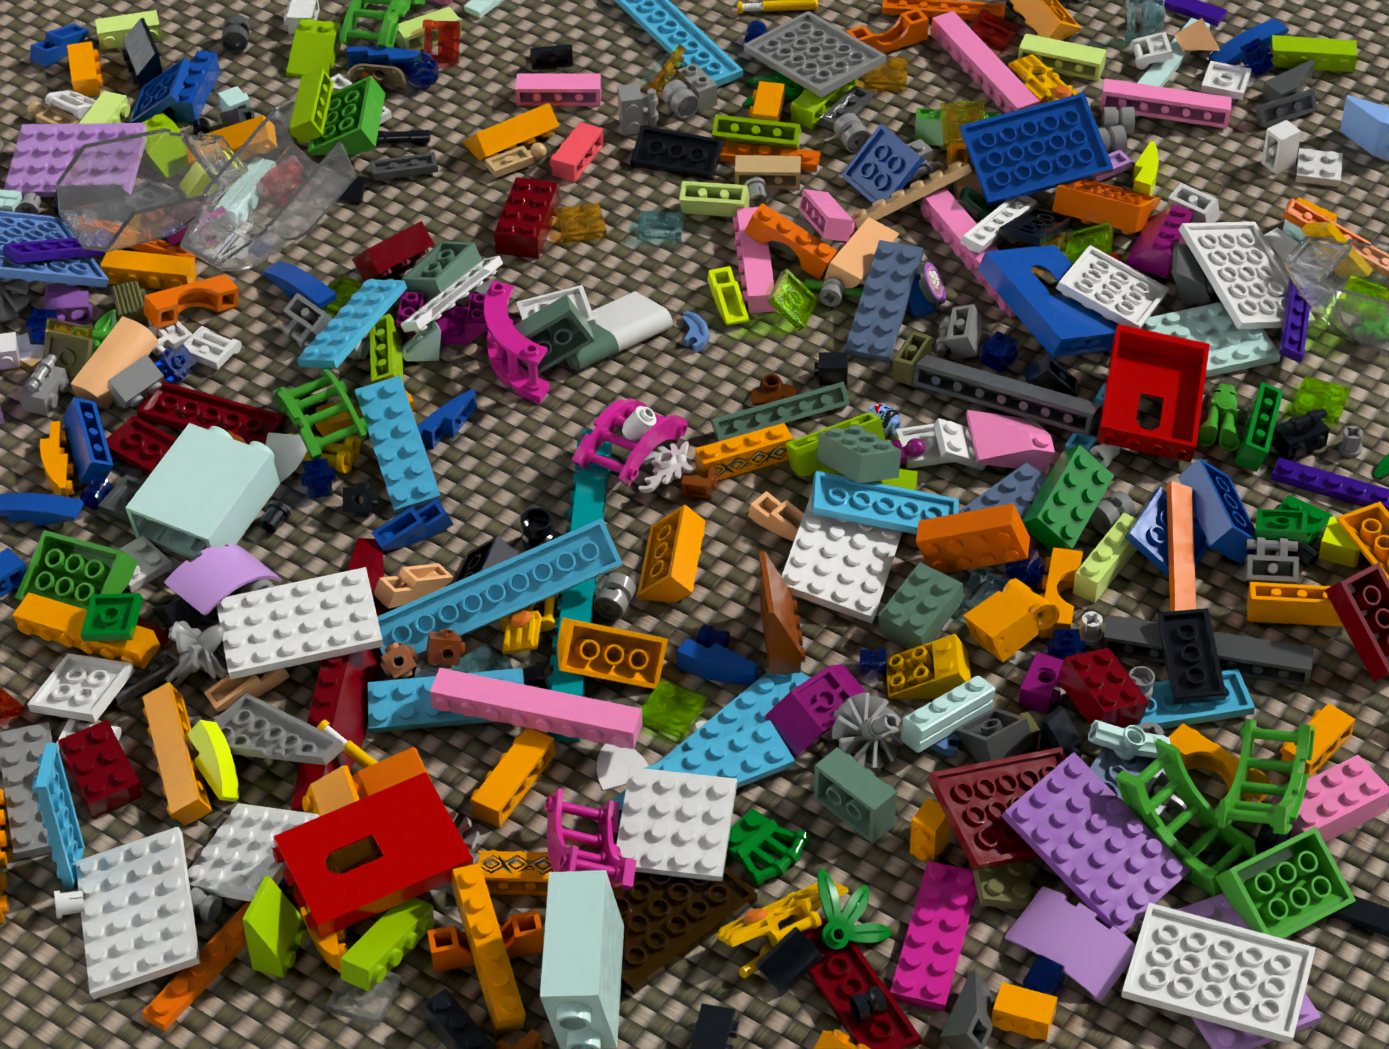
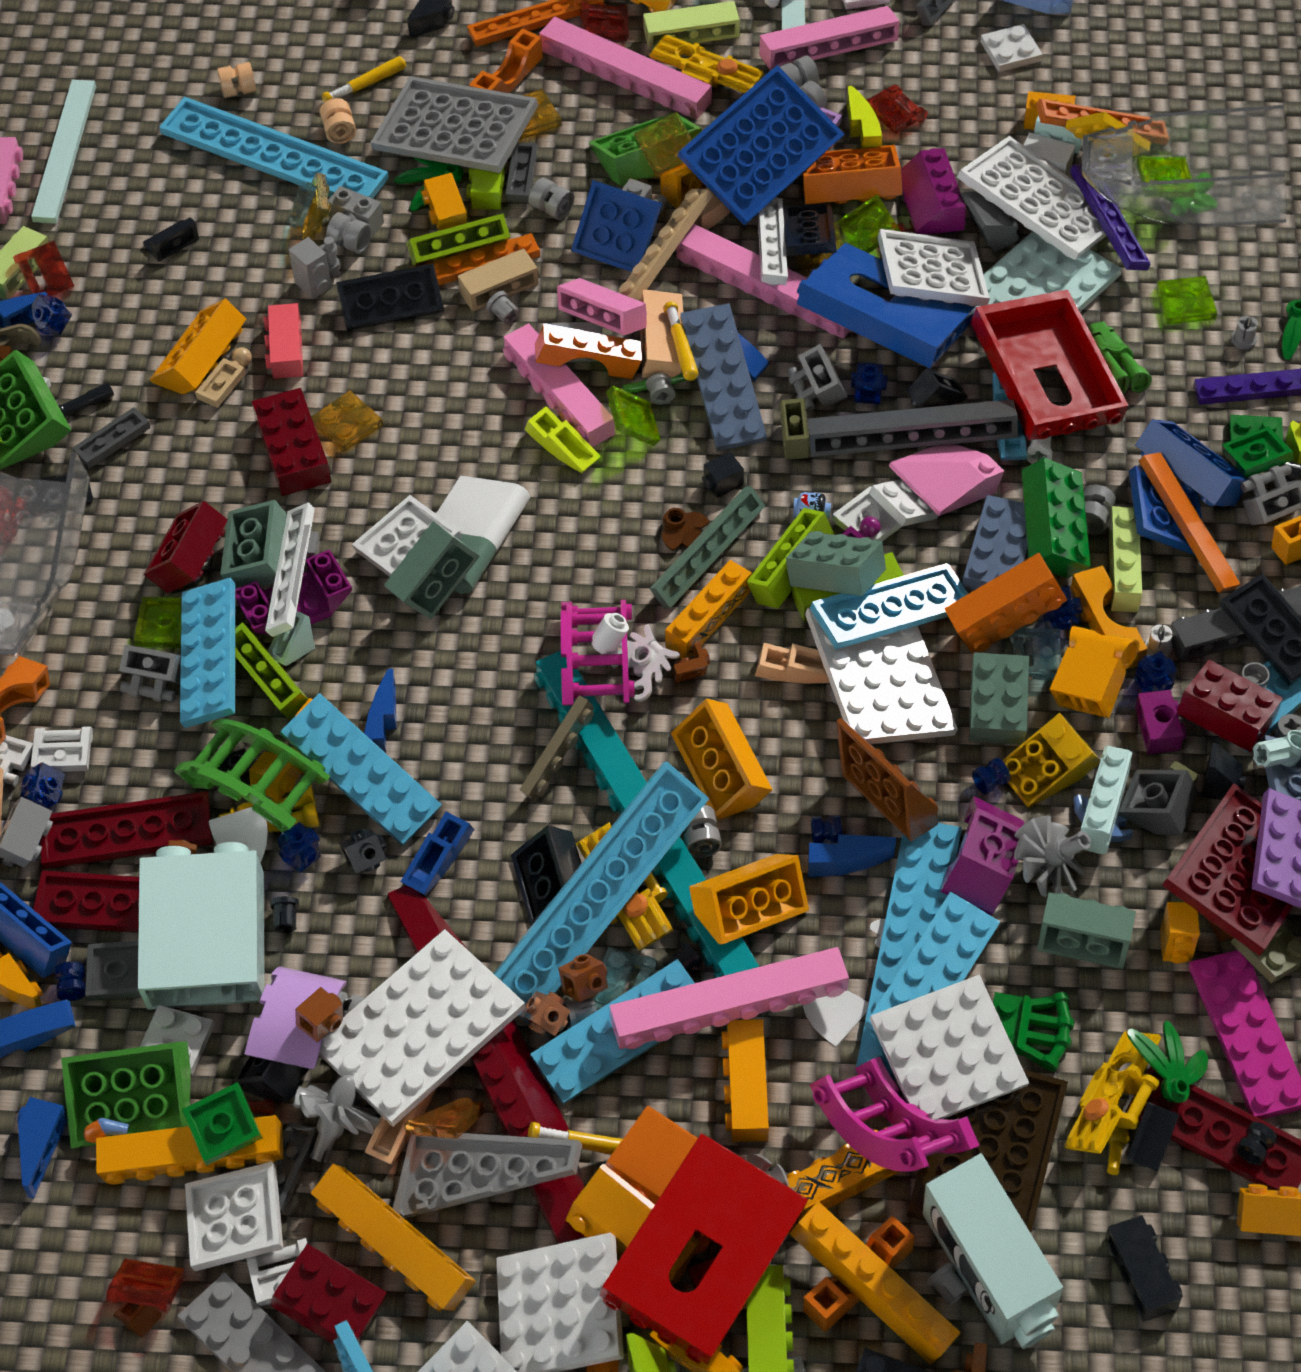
camera: 30 degrees left, 10 degrees up
neon yellow slope [187,720,239,802] -> none
blue slope [263,261,337,309] -> none
light nougat slope [373,563,453,608] -> none
dark pink fence [484,280,550,404] -> none
bright pink brick [515,74,601,106] -> none
black wheel [520,508,554,551] -> none
clear light blue plate [637,211,684,242] -> none
clear neon green plate [642,680,707,740] -> none
yellowish green brick [679,181,750,217] -> none
medium blue piece [683,311,710,353] -> none
clear blue wheel [744,21,767,44] -> none
tile [917,261,946,307] -> none
clear green tile [958,185,997,221] -> none
white brick [1168,183,1220,223] -> none
green brick [1234,382,1283,472] -> none
white brick [1261,120,1301,174] -> none
black brick [1271,408,1330,460] -> none
none -> arm [83,1118,129,1143]
none -> dark orange brick [295,987,343,1043]
none -> light nougat wheel [320,98,356,144]
none -> clear orange wing [404,1098,485,1139]
none -> dark tan plate [519,695,594,802]
none -> yellow piece [663,301,698,381]
none -> clear red plate [867,84,928,134]

